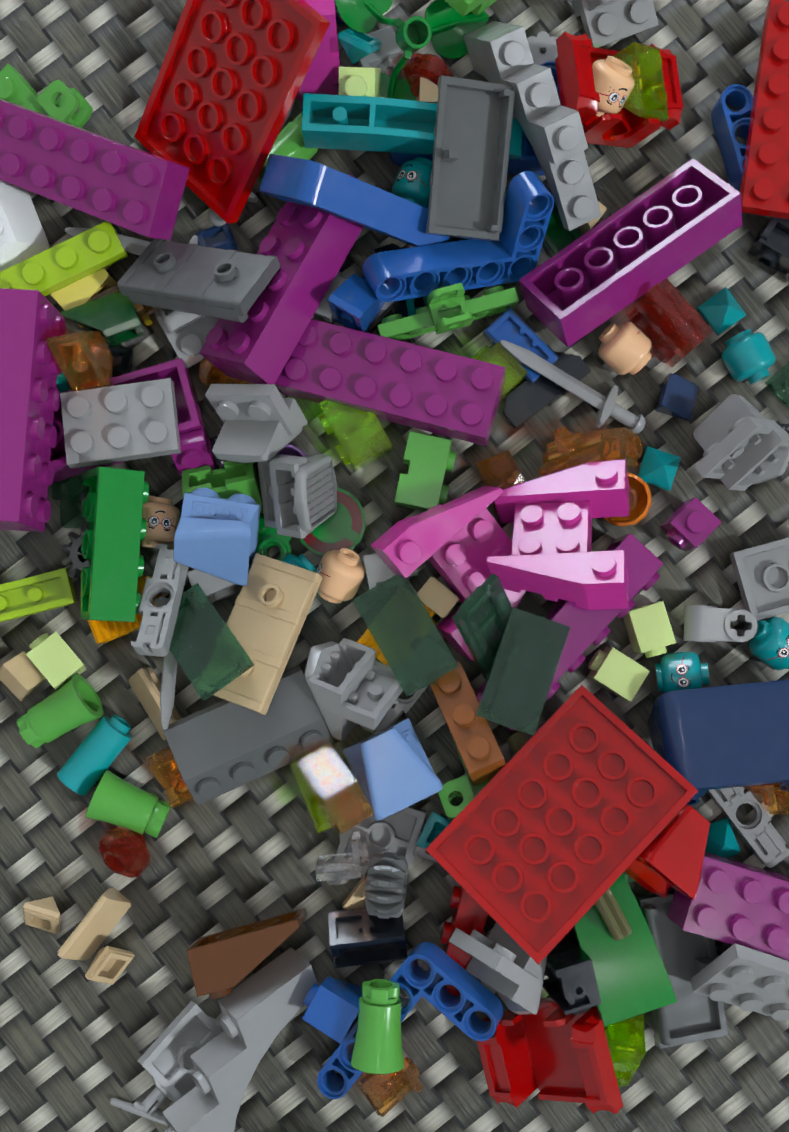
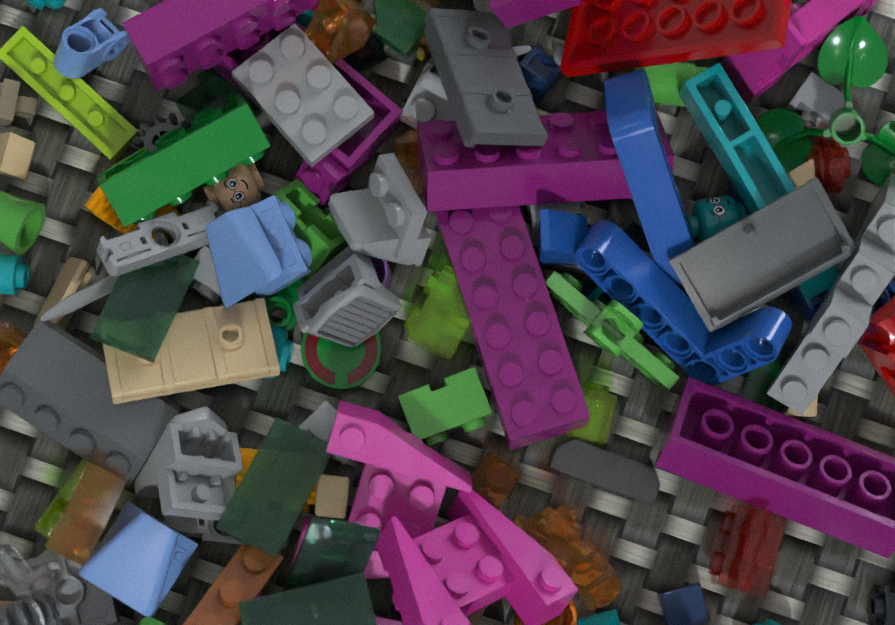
camera: 55 degrees right, 5 degrees down
yellowish green brick [26,632,86,690] -> none
light nougat head [316,548,366,603] -> none
teal slope [338,28,382,64] -> none
yellowish green brick [339,67,381,97] -> none
blue plate [483,307,558,385] -> none
light grey sword [500,340,646,434] -> none
light nougat head [598,322,652,375] -> none
teal slope [697,287,747,336] -> none

